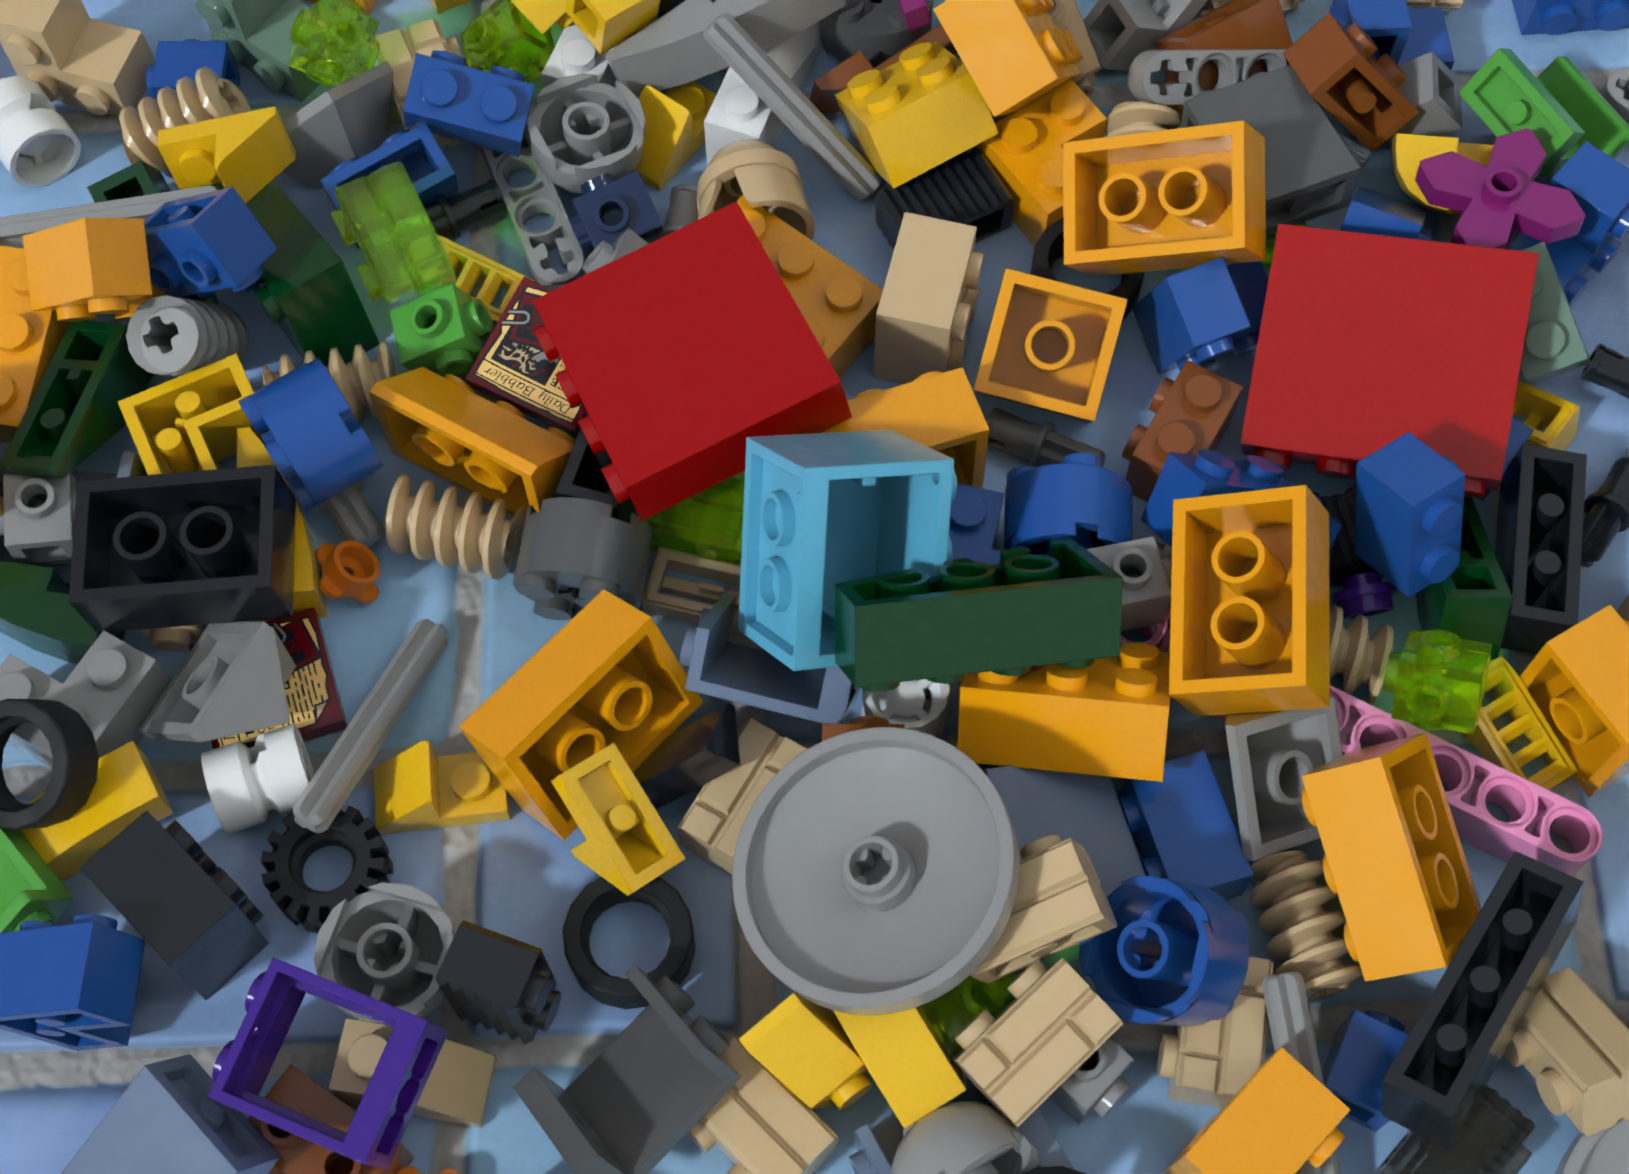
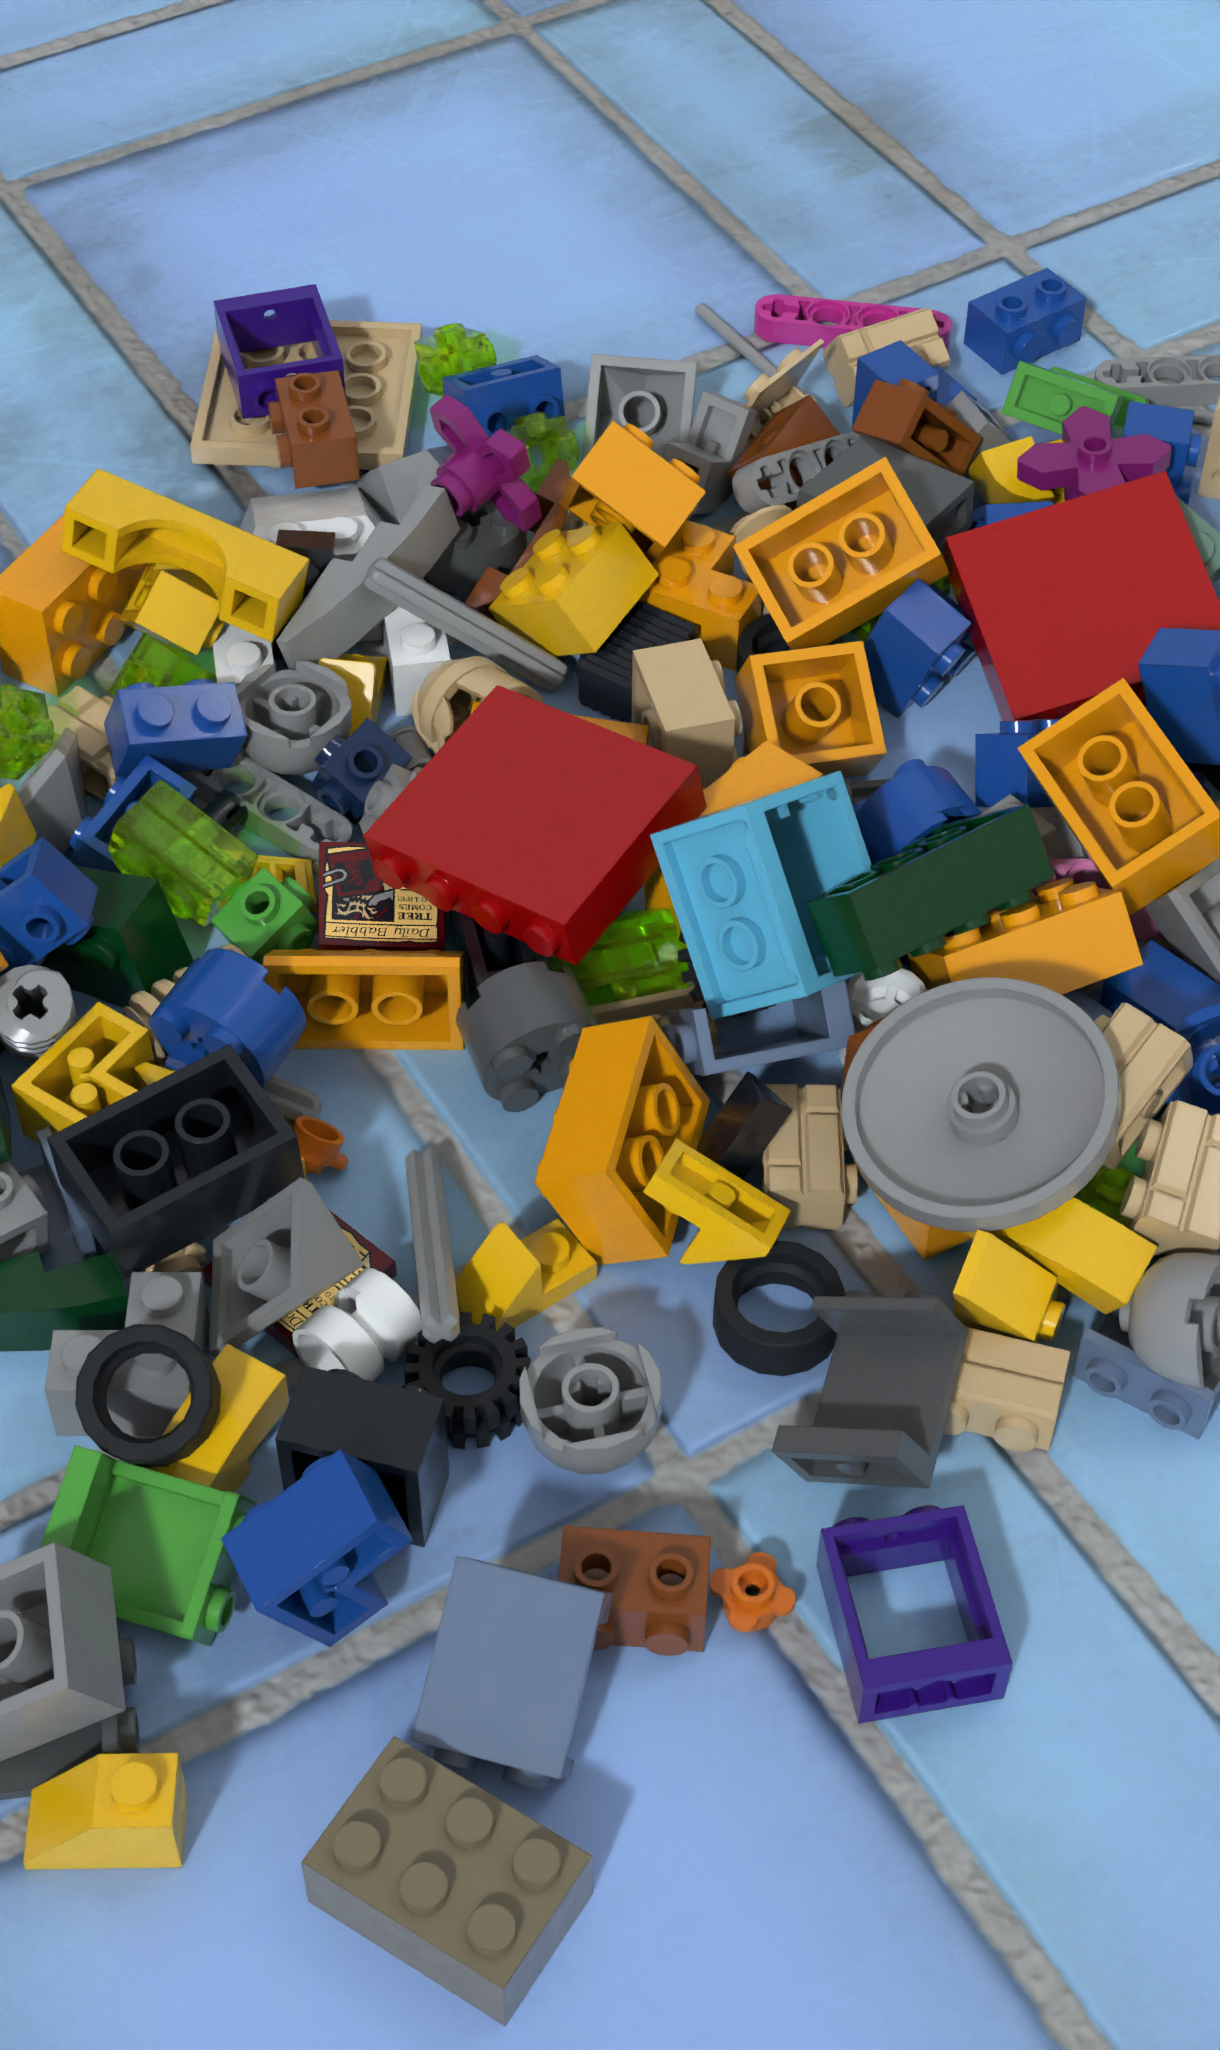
camera: 30 degrees left, 15 degrees down
dark purple window [208,957,449,1171] -> none
tan slope [328,1018,497,1128] -> none
tan piece [384,473,526,580] -> none
black brick [436,920,561,1045] -> none
dark orange brick [1122,360,1243,502] -> none

